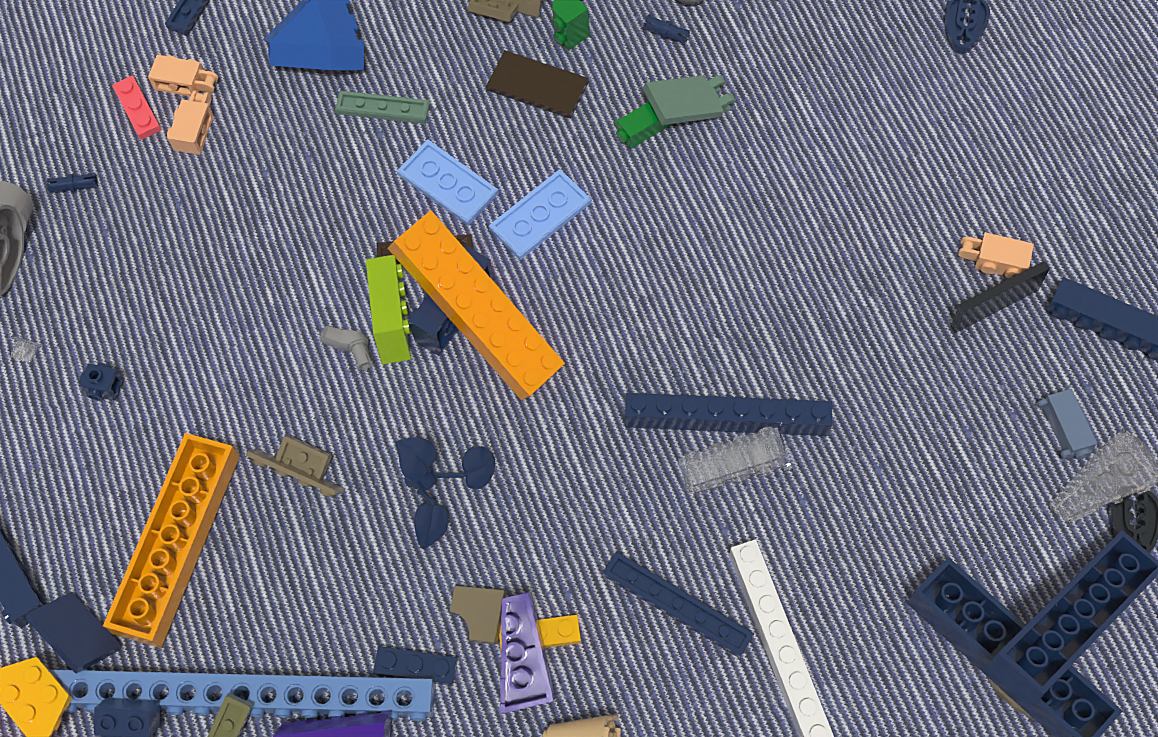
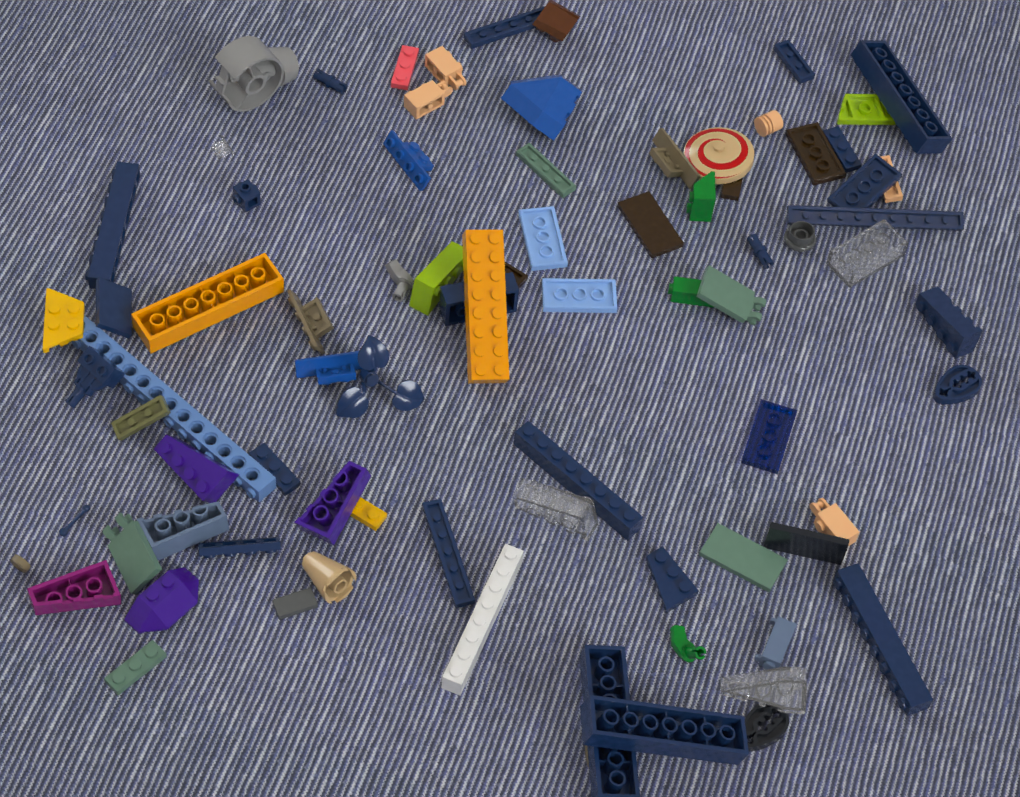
camera: 30 degrees right, 10 degrees down
dark tan tile [450,586,507,645] -> none
none -> blue bracket [295,351,363,385]
none -> blue bracket [383,130,434,191]
none -> dark blue wing [646,546,699,613]
none -> green arm [670,625,706,662]
none -> sand green tile [699,523,788,592]
none -> clear blue tile [741,399,798,475]

